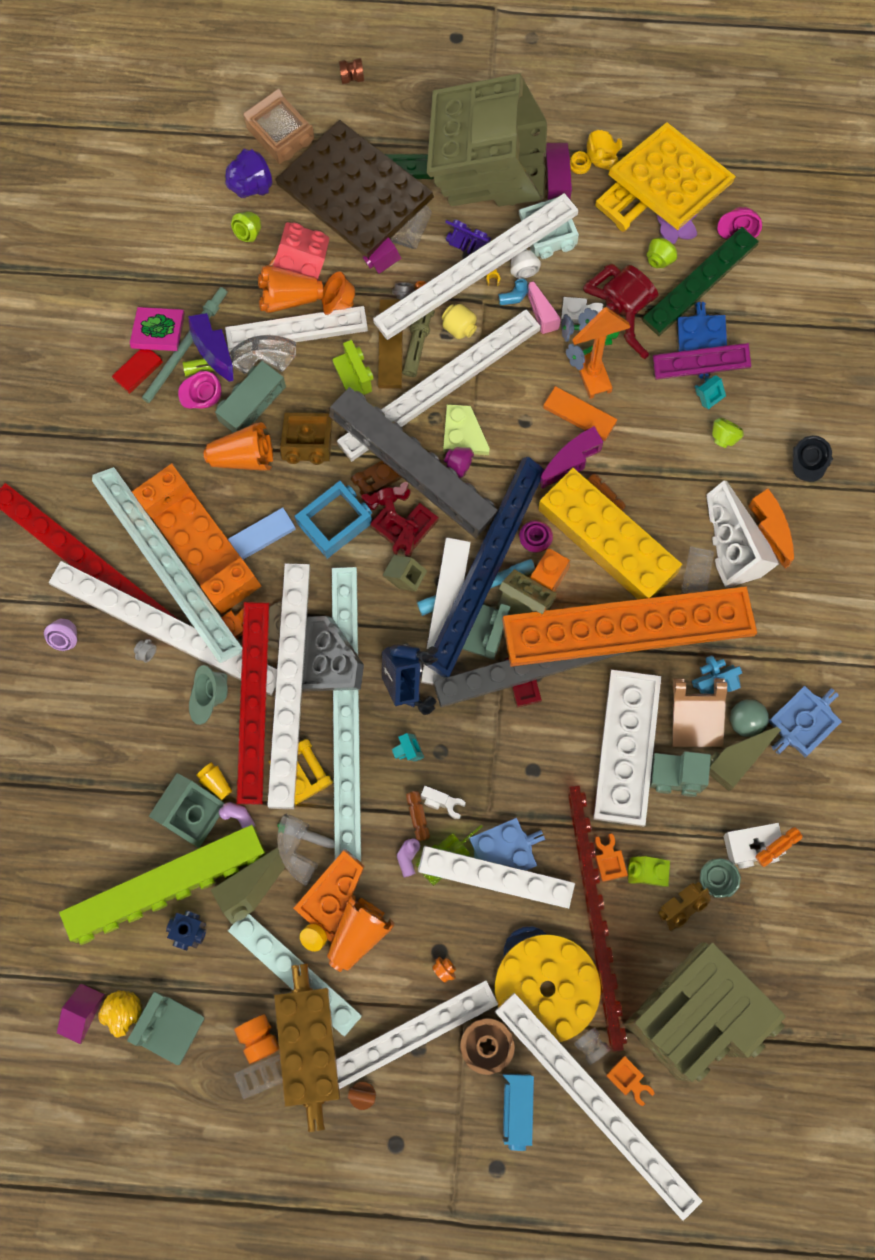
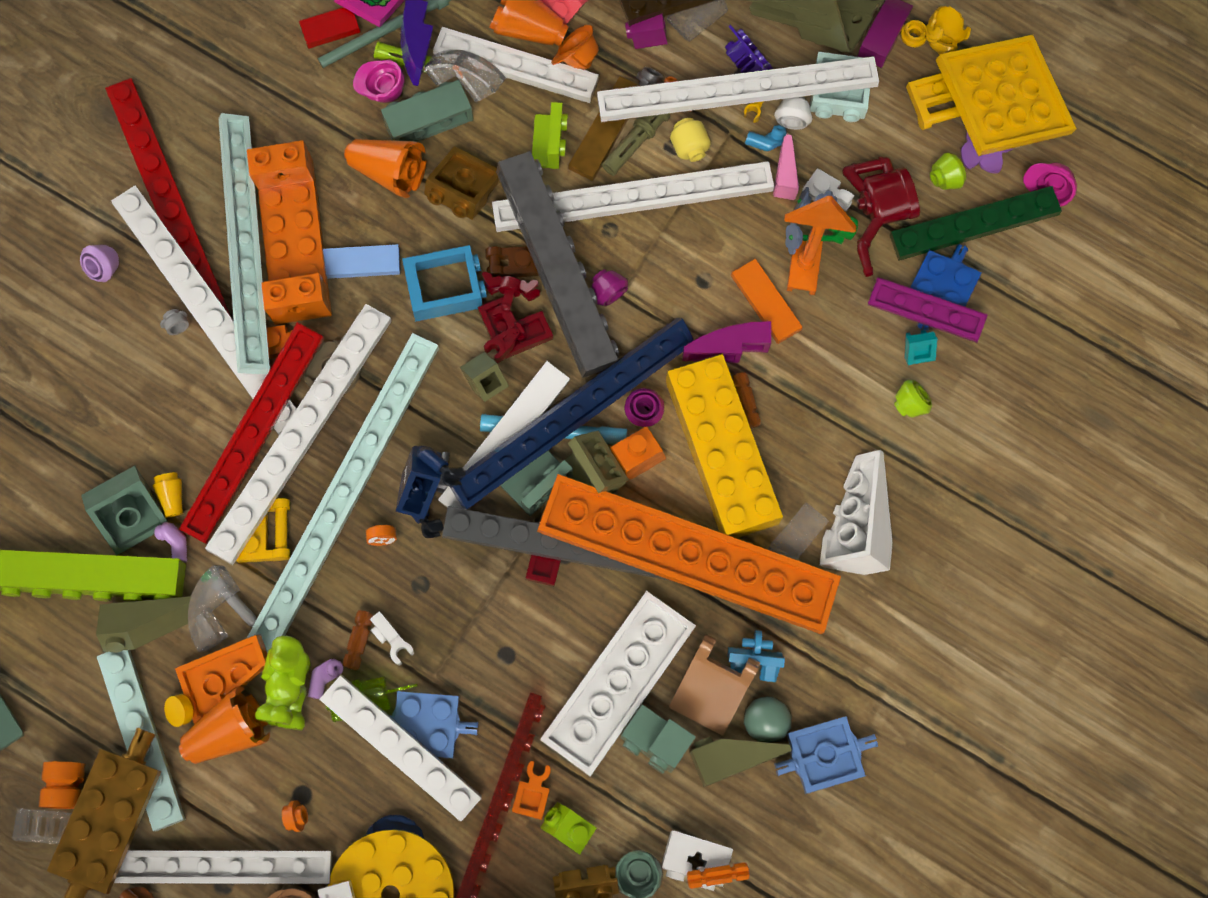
camera: 20 degrees right, 0 degrees up
dark blue brick [166,911,207,951] -> none
sand green piece [189,665,228,725] -> none
dark grey plate [302,616,364,691] -> none
teal tile [392,733,424,762] -> none
yellowish green wing [443,405,490,455] -> none
orange slope [748,488,794,569] -> none
black hat [792,435,833,482] -> none
none -> lime animal [255,635,311,730]
none -> orange tile [366,525,397,546]

